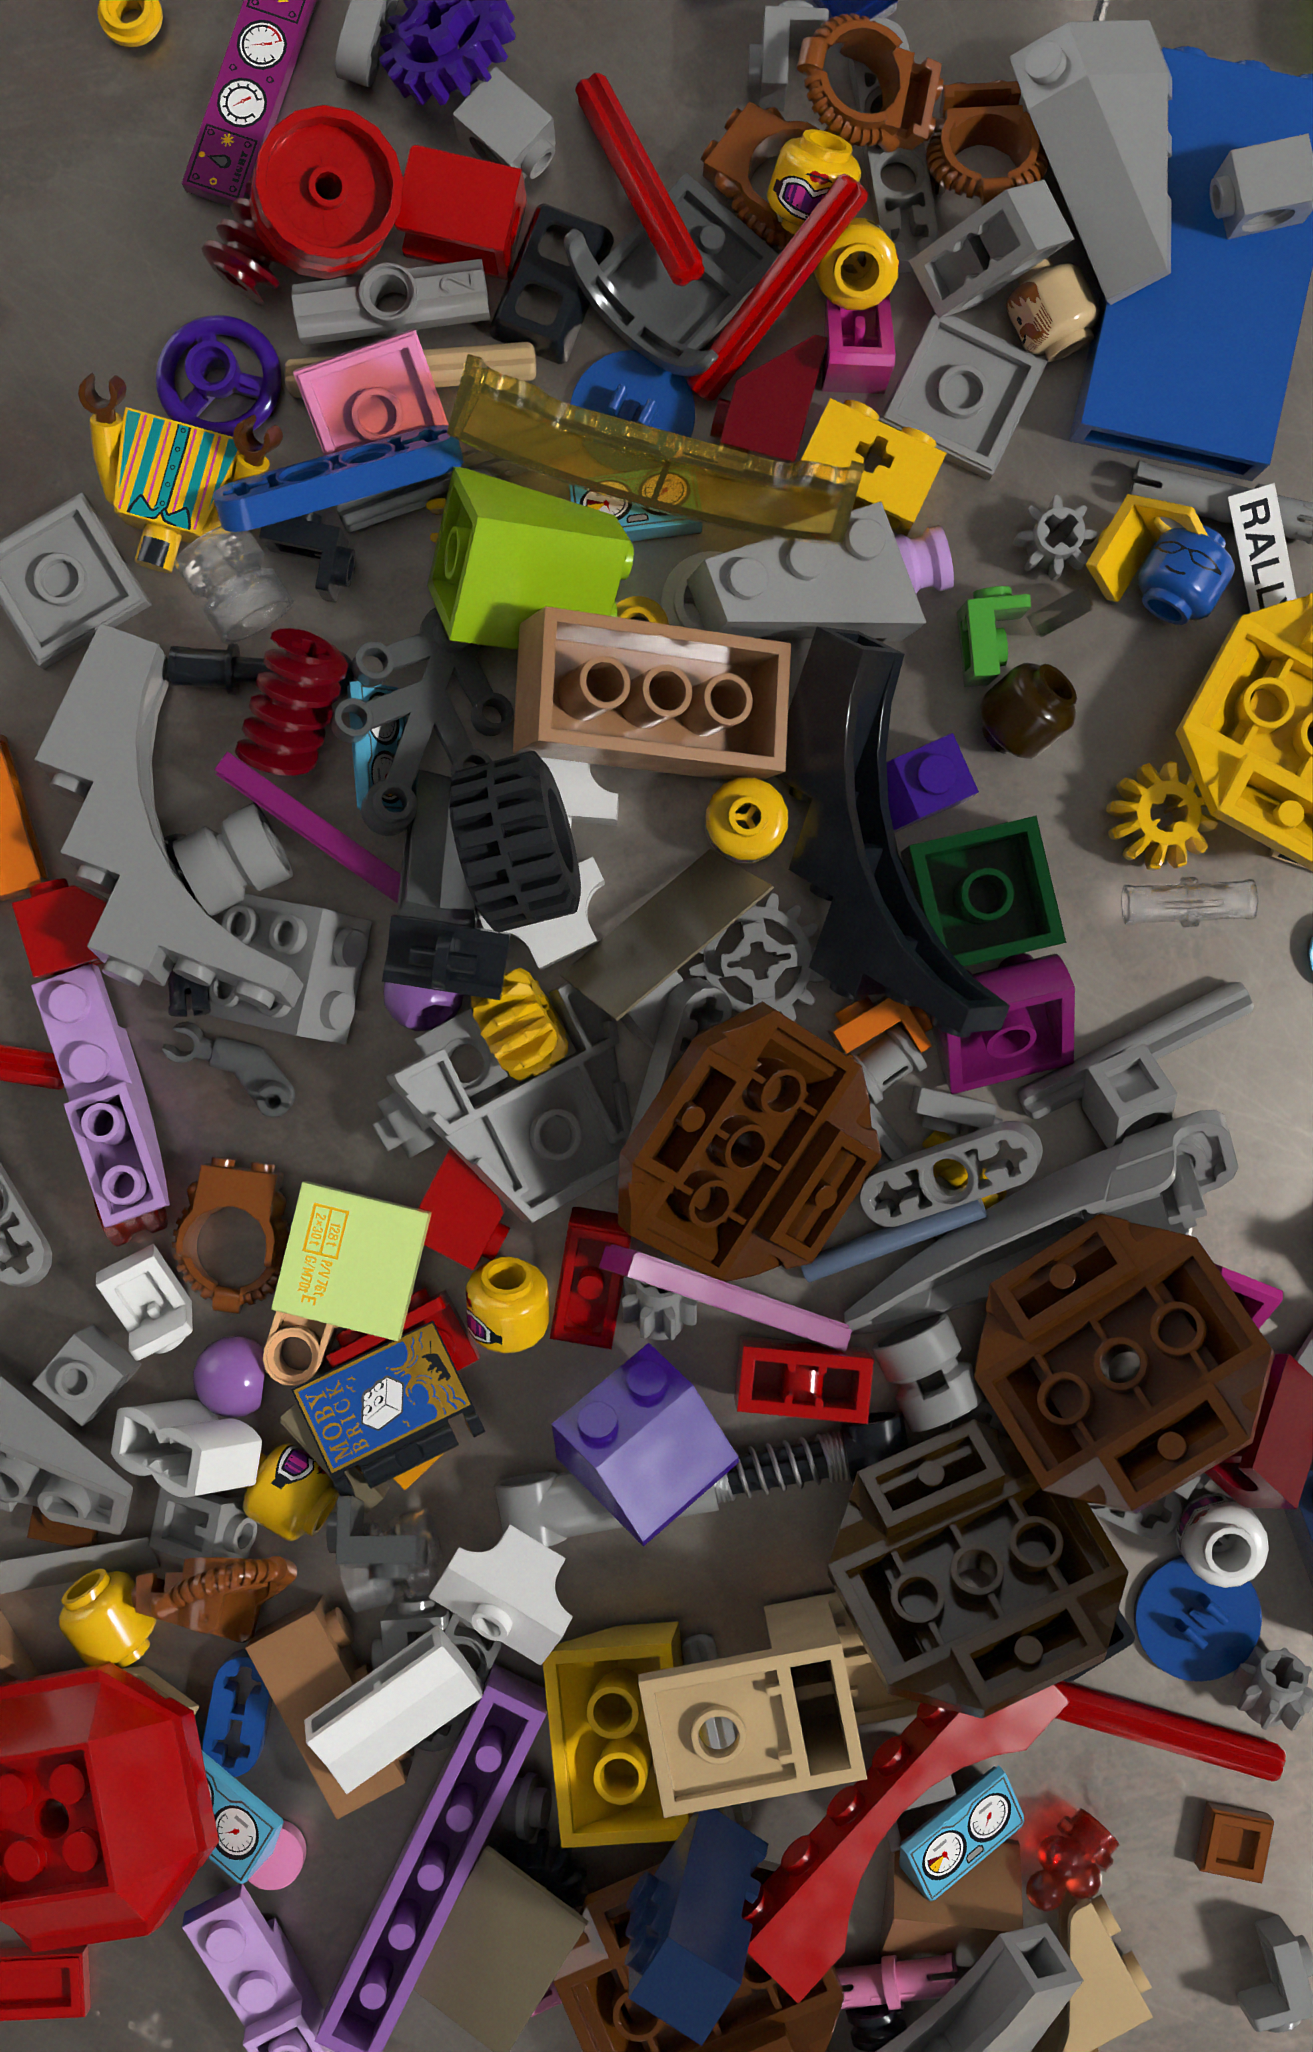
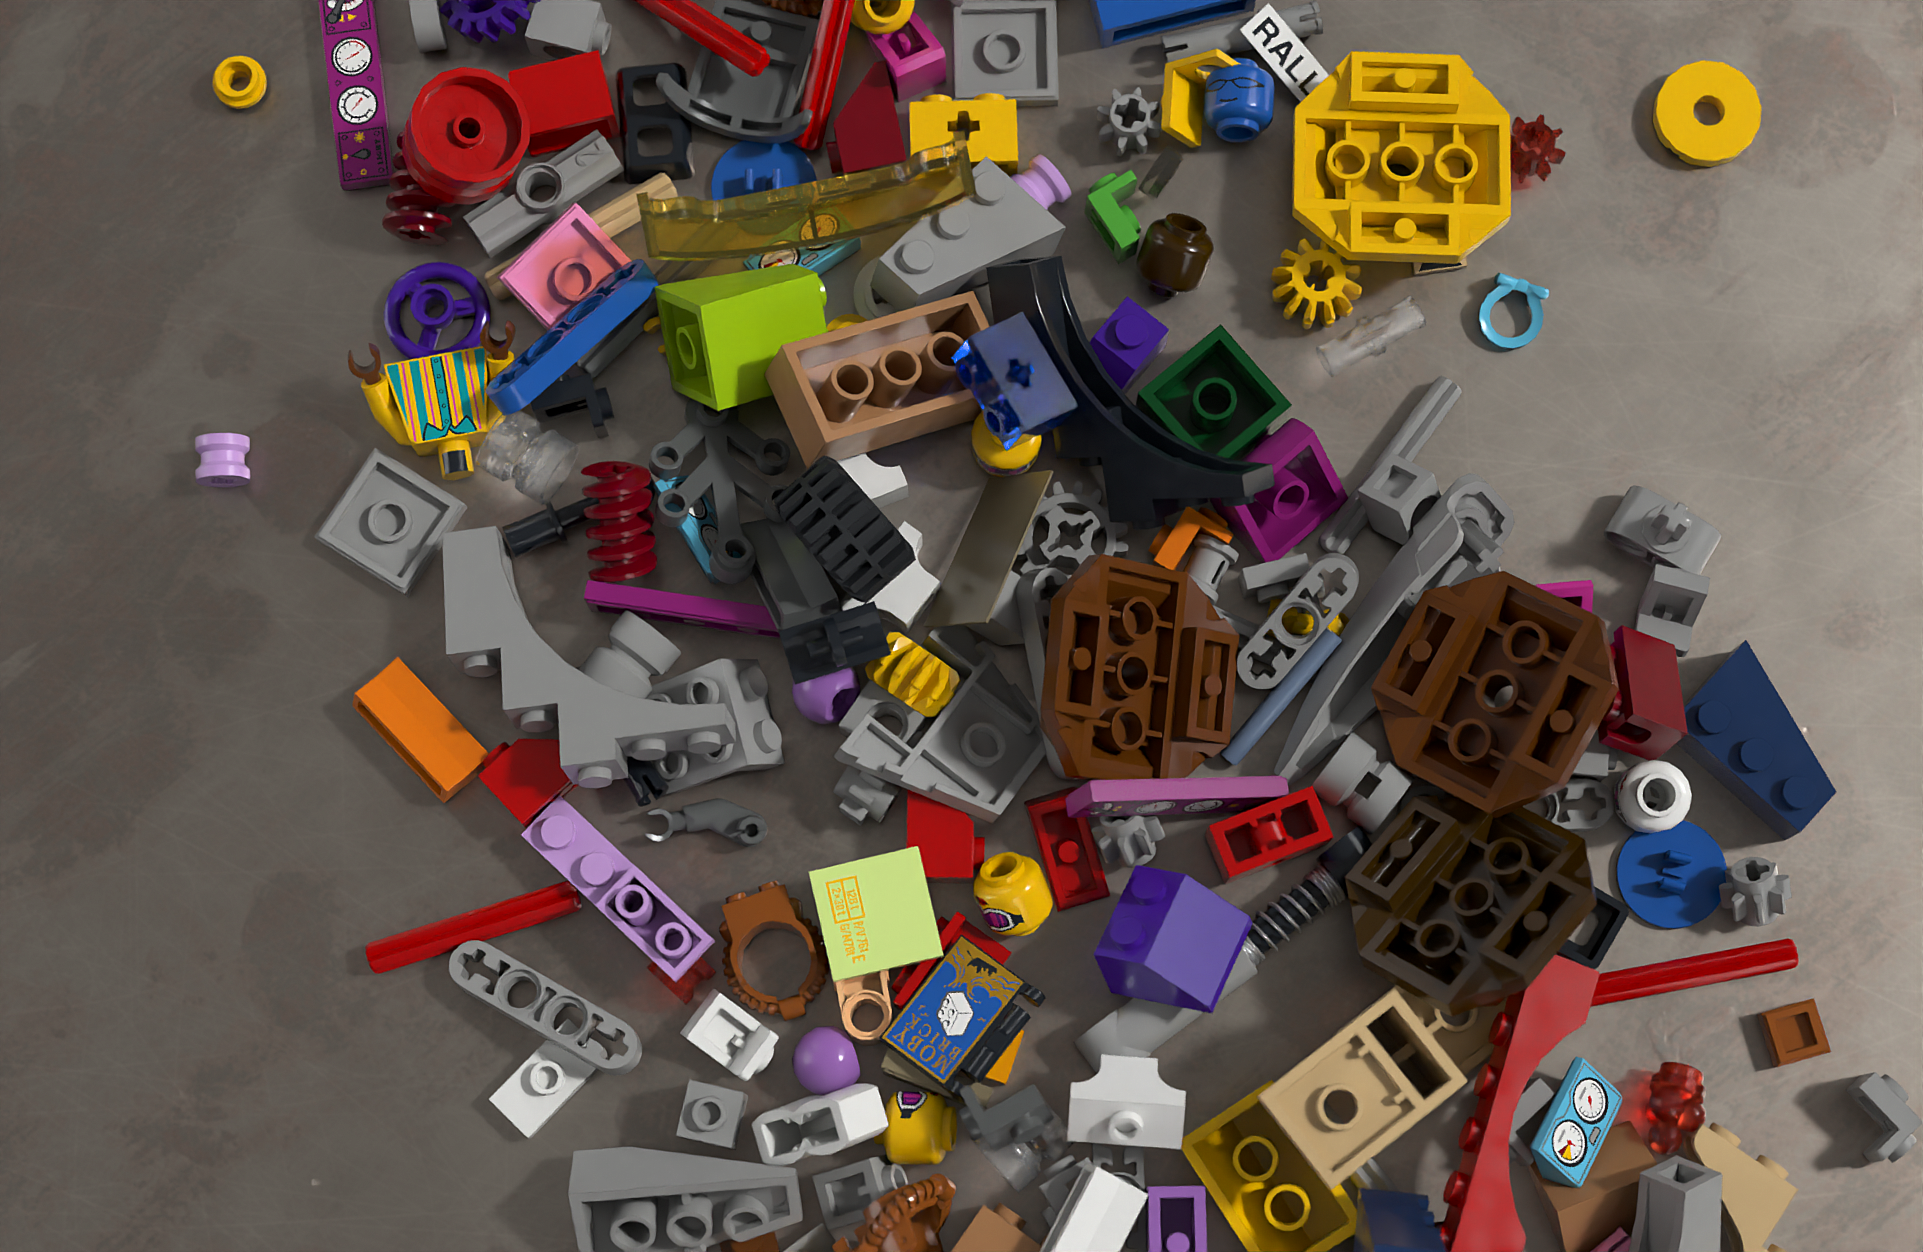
camera: 20 degrees left, 10 degrees down
none -> clear blue brick [952,312,1078,451]

